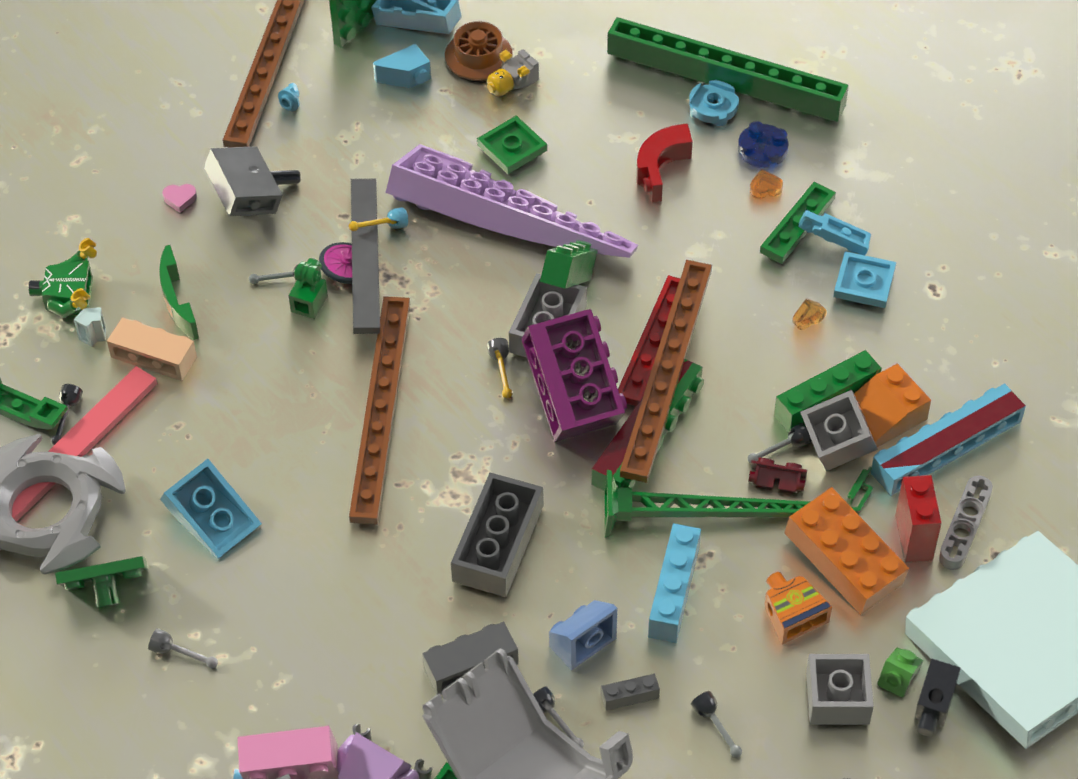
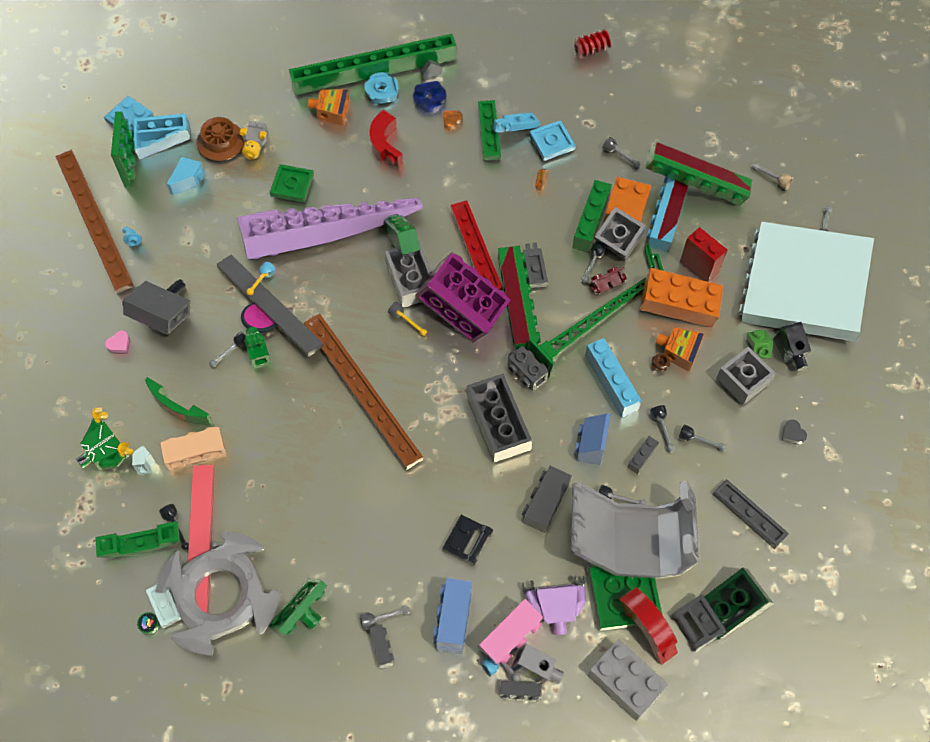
camera: 40 degrees left, 10 degrees up
medium azure slope [160,459,262,559] -> none
dark orange plate [620,260,712,483] -> none
light grey beam [939,475,993,570] -> none
none -> orange torso [308,89,350,126]
none -> dark grey piece [369,624,395,669]
none -> dark grey tile [421,60,443,80]
none -> medium blue piece [433,578,472,655]
none -> black plate [442,514,493,566]
none -> dark grey brick [507,346,548,391]
none -> dark grey hinge [523,242,548,288]
none -> red piece [574,29,611,59]
none -> hinge [602,137,640,168]
none -> green brick [645,142,752,205]
none -> hinge [650,405,675,452]
none -> reddish brown plate [651,353,670,372]

